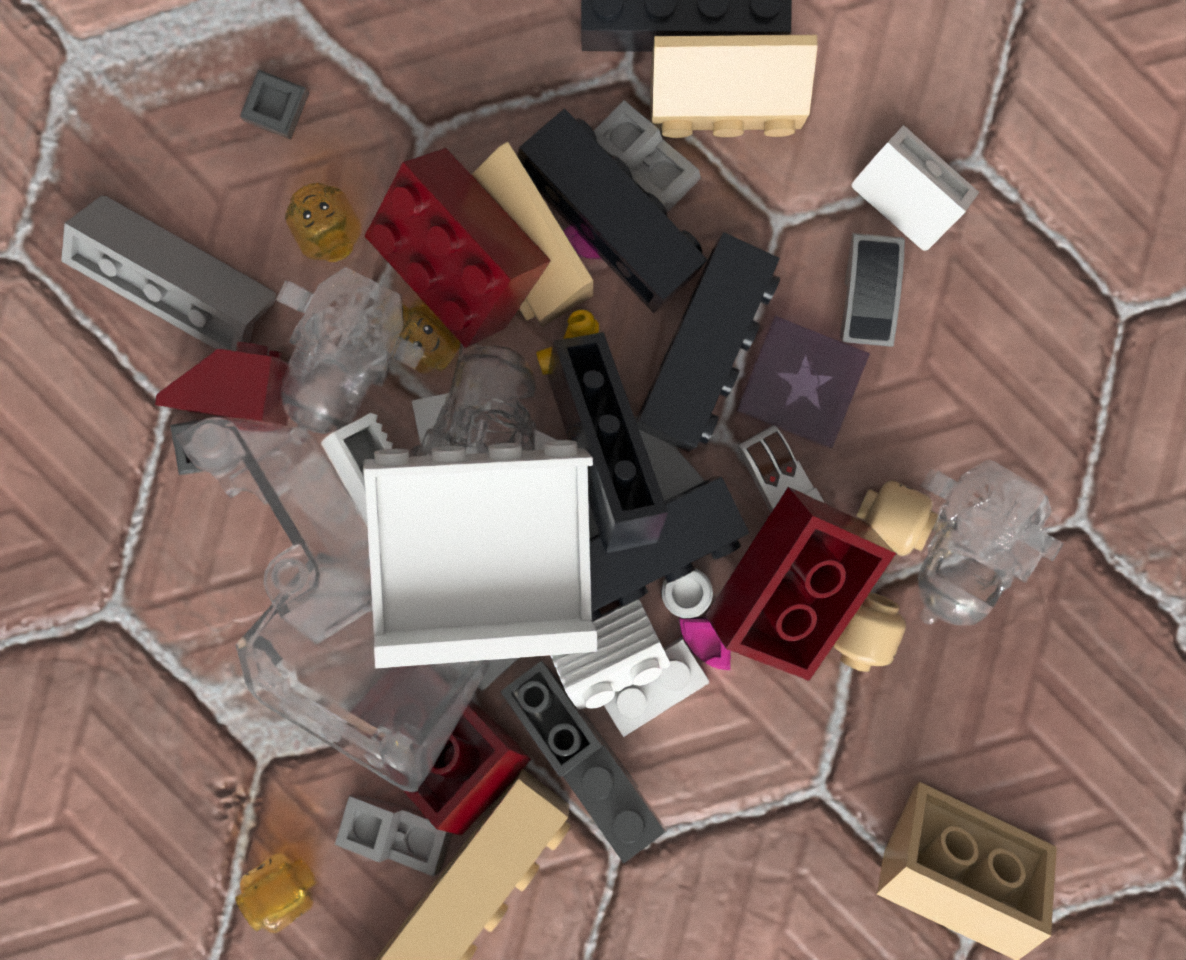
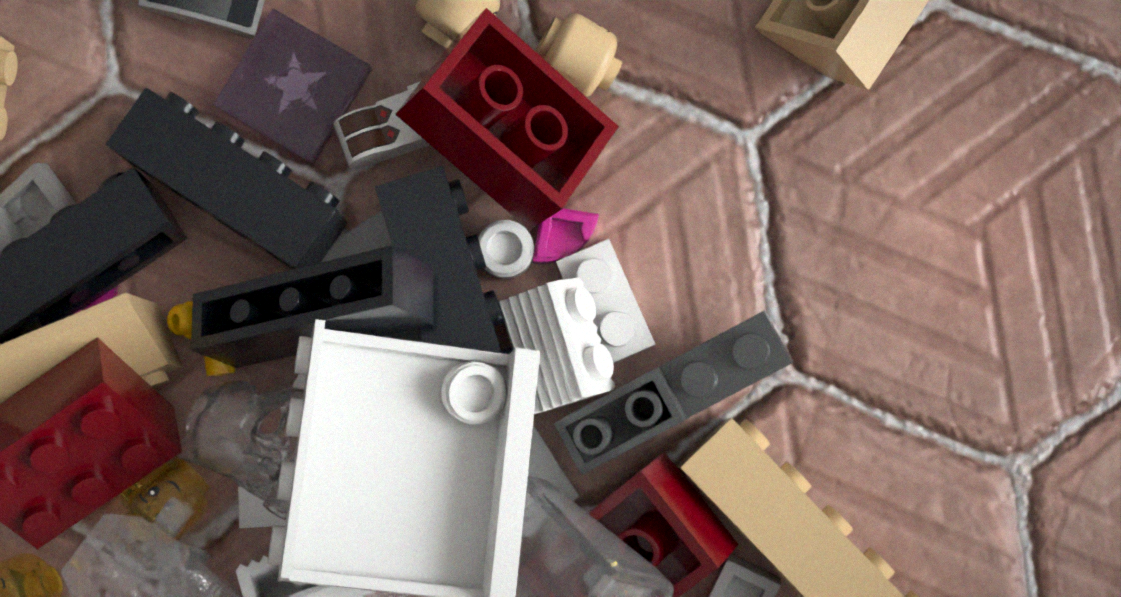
camera: 80 degrees left, 5 degrees down
none -> white tile [441,361,506,424]

